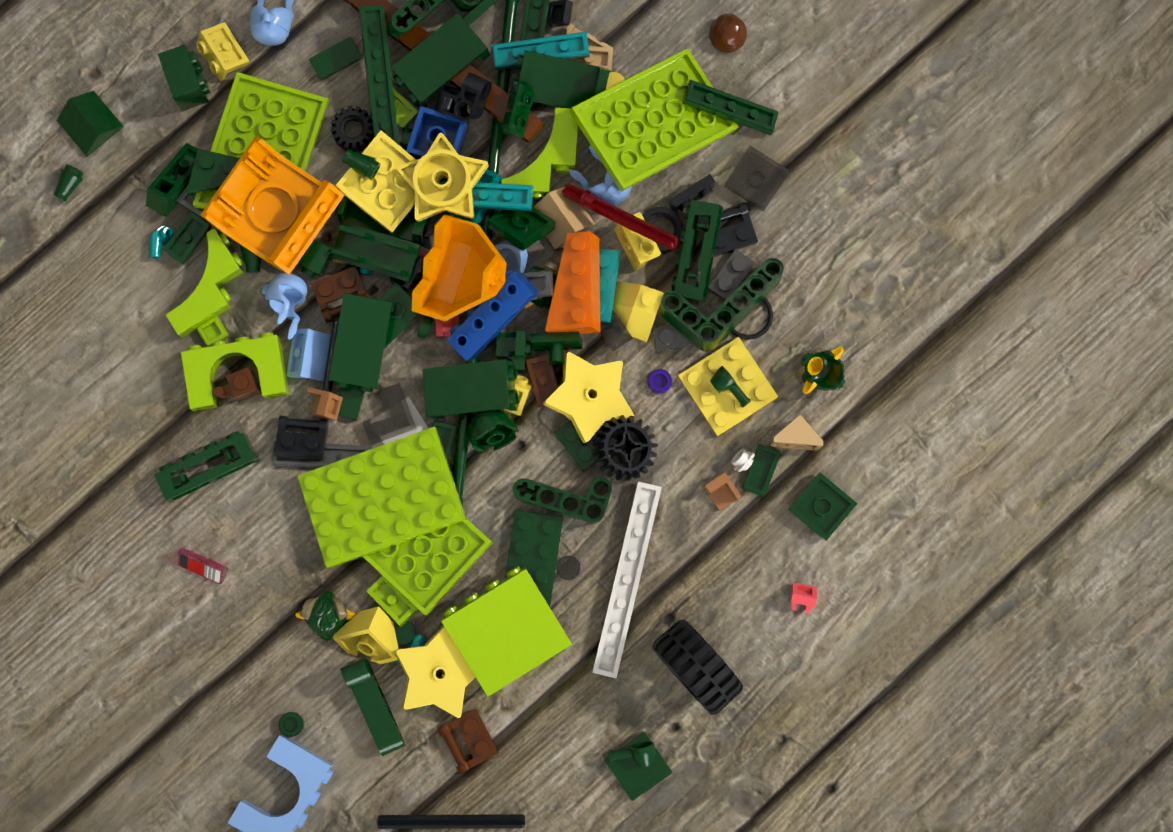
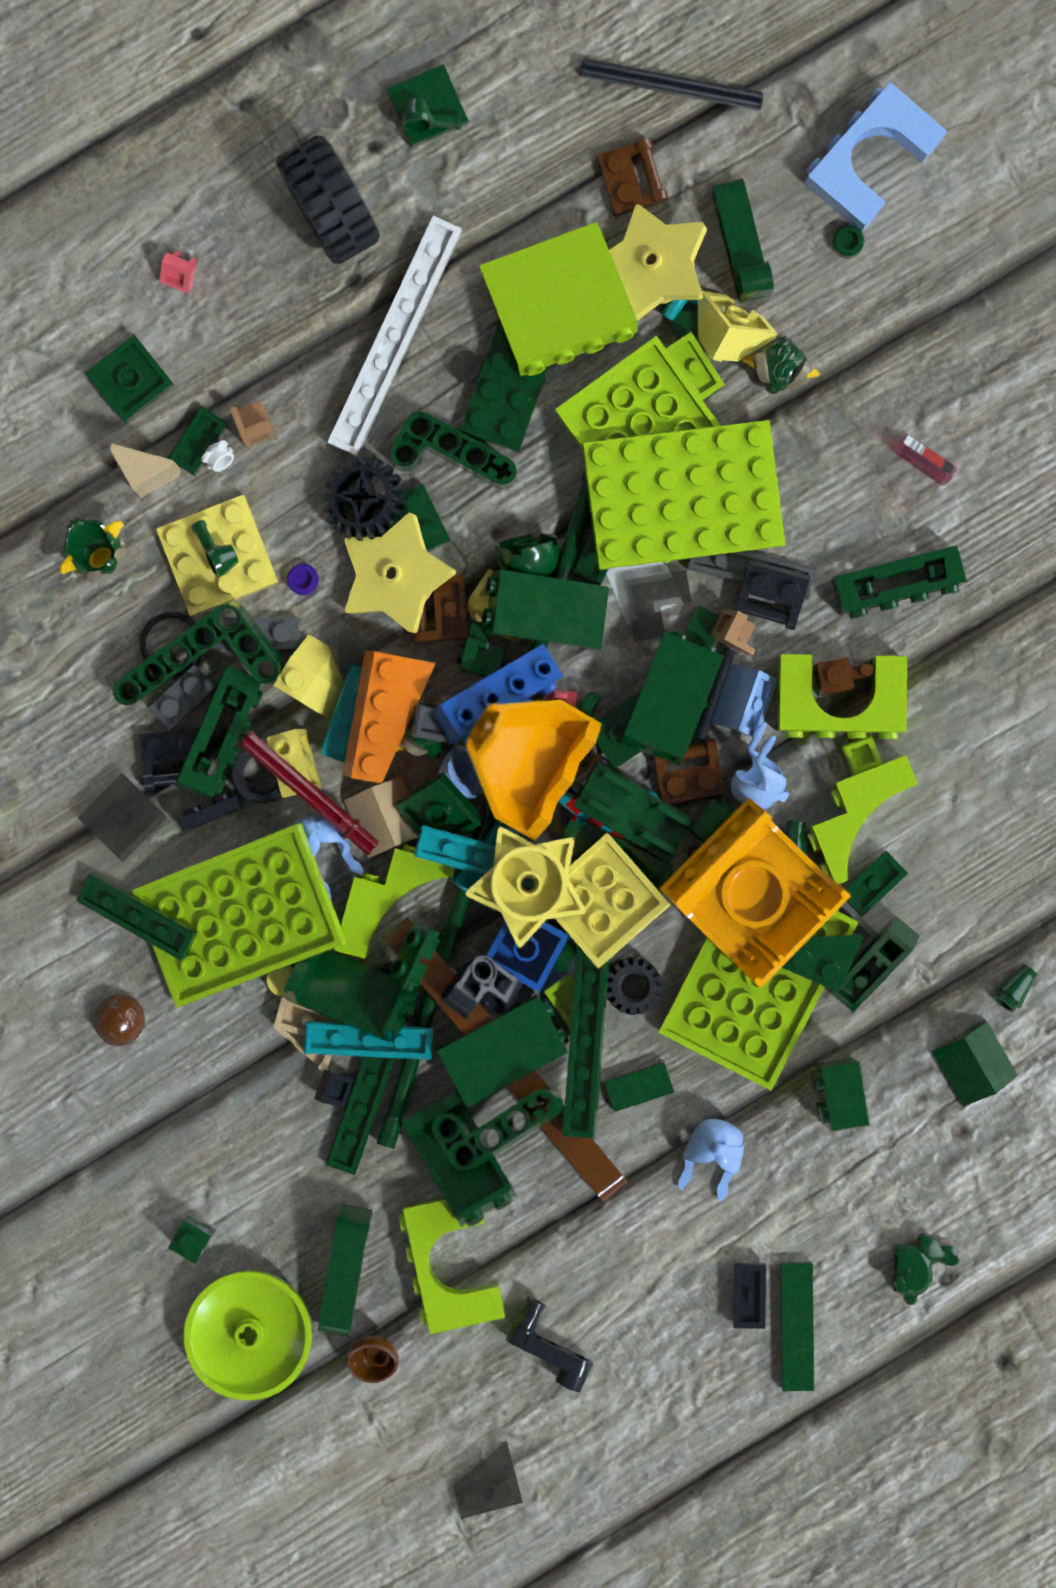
camera: 170 degrees left, 5 degrees up
teal arm [149,226,174,259] -> none
light yellow bracket [196,22,249,81] -> none
dark green cone [342,149,381,180] -> none
dark green tile [531,332,583,366] -> none

